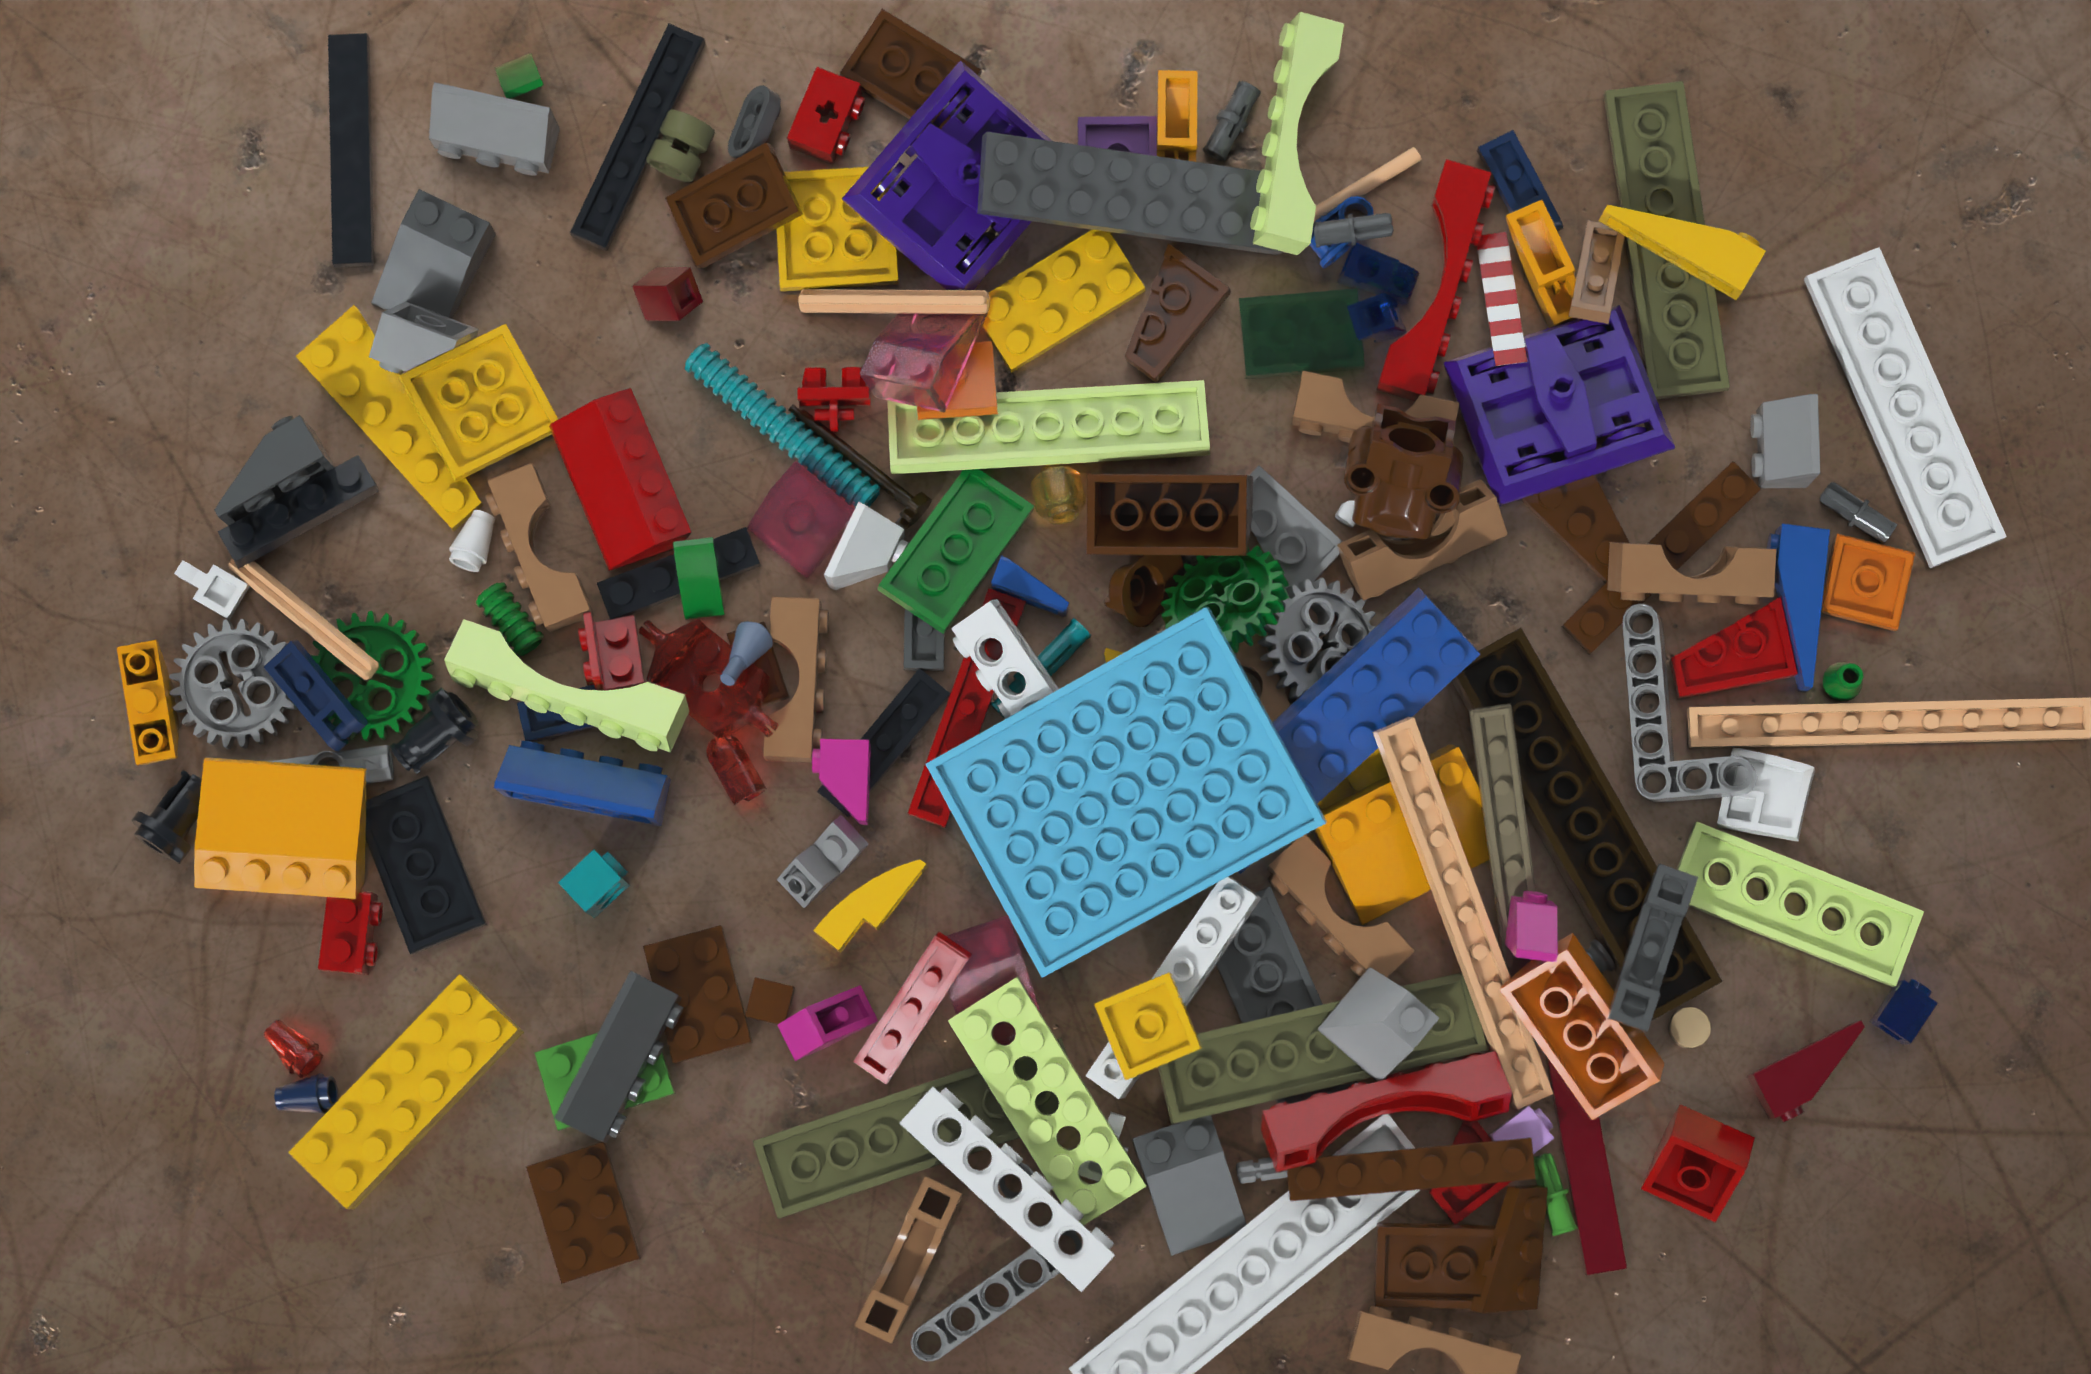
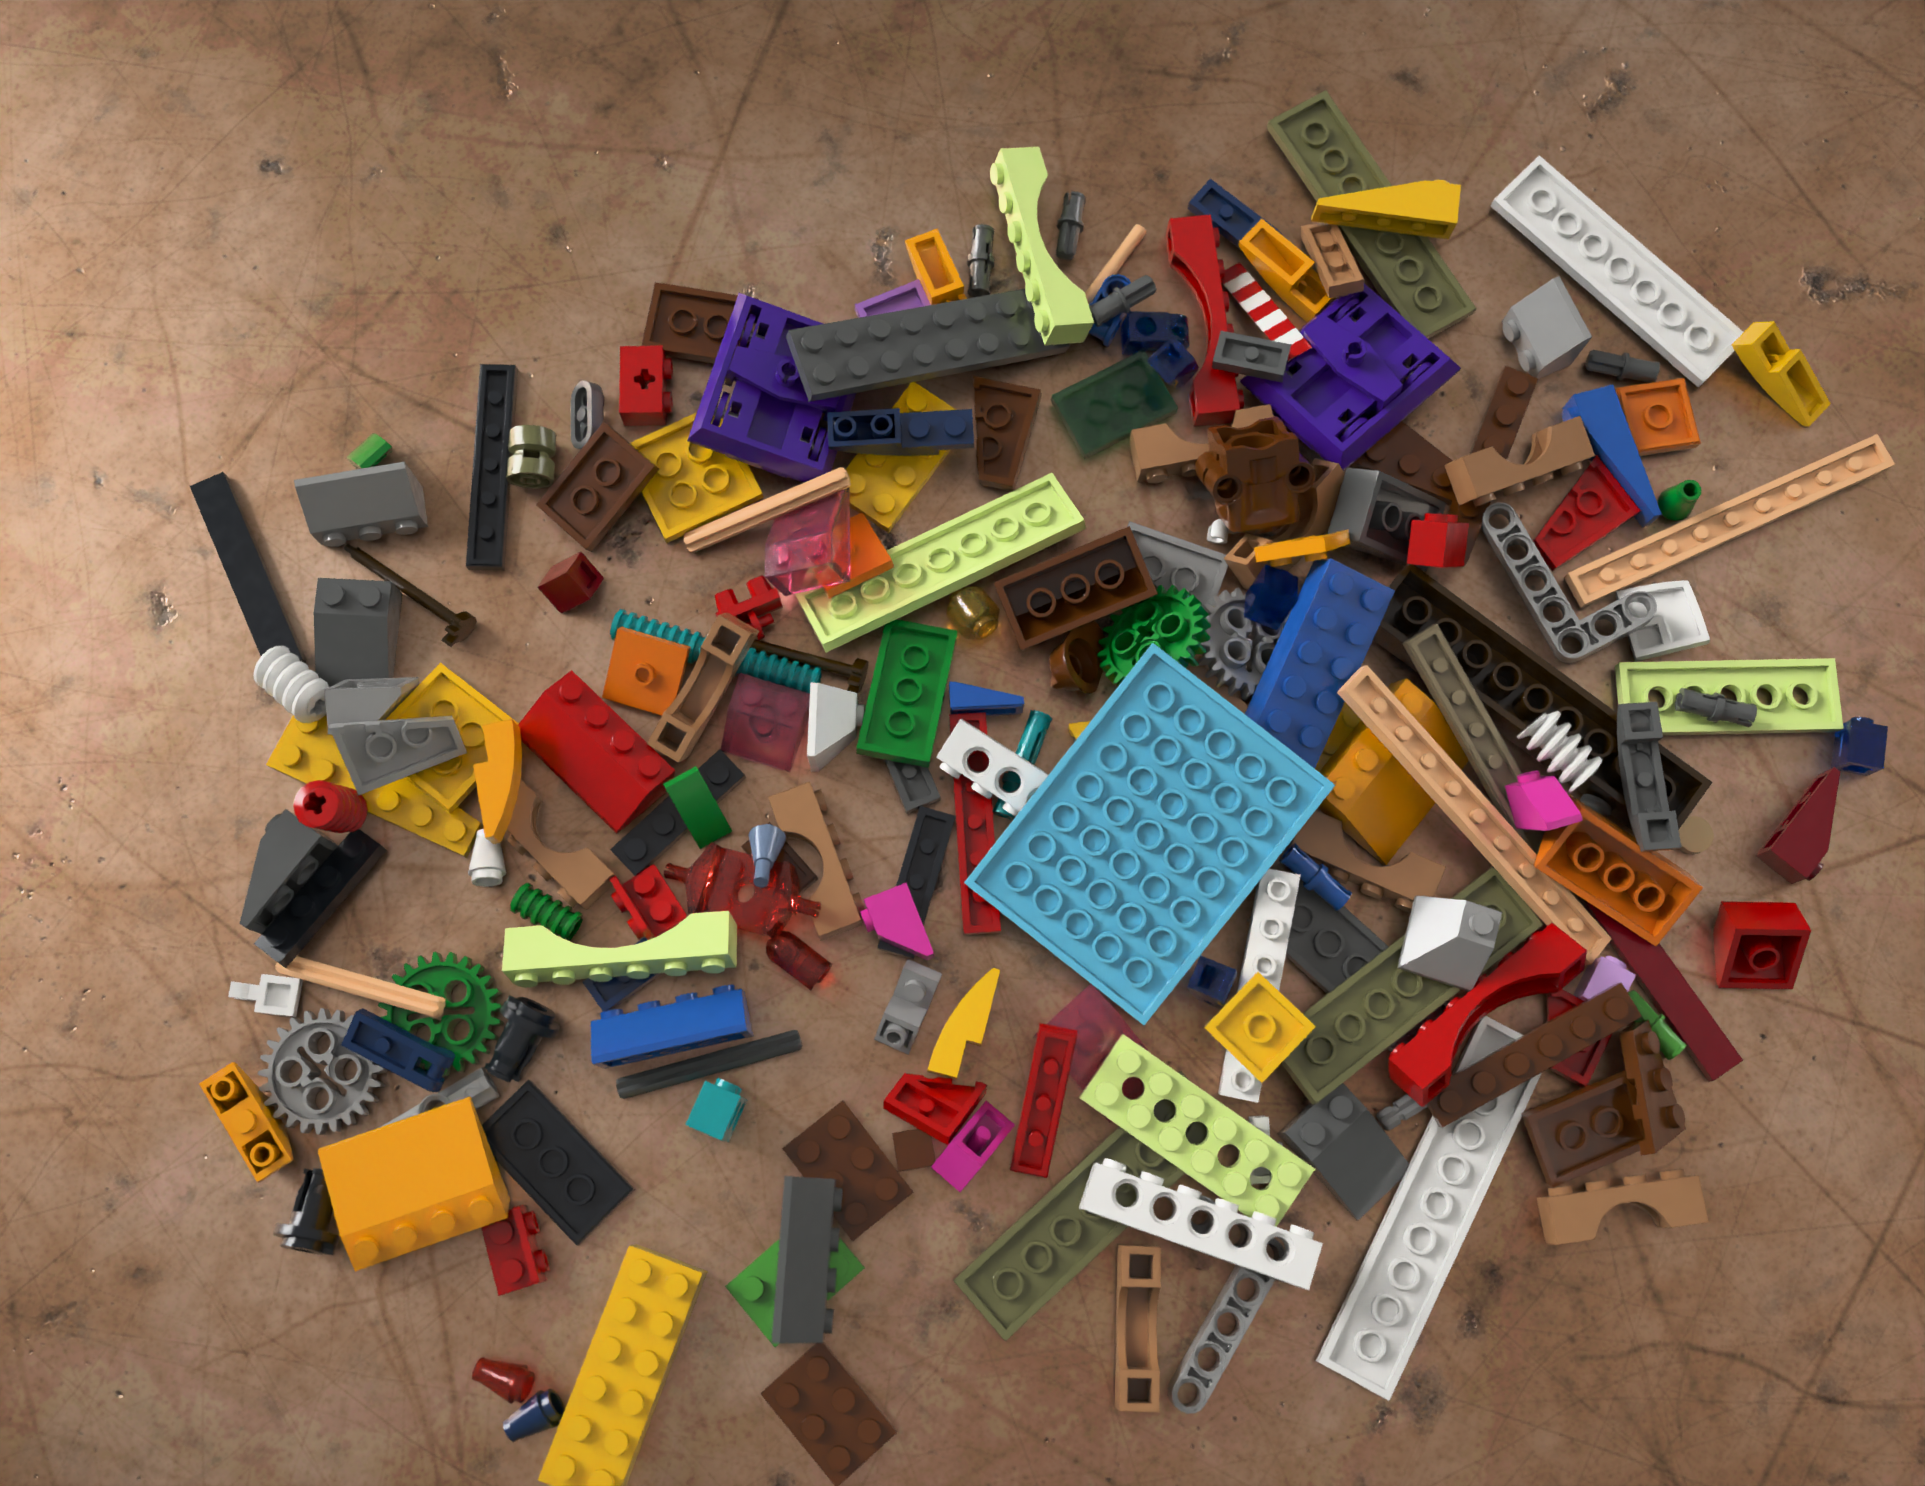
camera: 30 degrees left, 5 degrees down
none -> white piece [254,646,329,723]
none -> red piece [293,780,368,834]
none -> light grey wing [328,716,467,795]
none -> dark brown piece [344,544,477,647]
none -> light orange slope [473,719,522,844]
none -> orange plate [602,627,691,715]
none -> dark grey axle [616,1030,802,1099]
none -> medium nougat arch [647,612,759,763]
none -> dark blue slope [827,408,974,456]
none -> red wing [883,1073,987,1146]
none -> dark grey axle [1056,191,1086,261]
none -> clear blue leg [1187,955,1237,1009]
none -> dark grey plate [1212,331,1291,382]
none -> clear blue brick [1244,564,1299,630]
none -> light orange wing [1254,529,1351,567]
none -> blue pin [1279,843,1352,911]
none -> dark grey slope [1328,468,1446,572]
none -> red brick [1407,513,1469,568]
none -> white piece [1517,711,1603,794]
none -> dark grey pin [1675,688,1757,727]
none -> yellow slope [1732,321,1831,427]

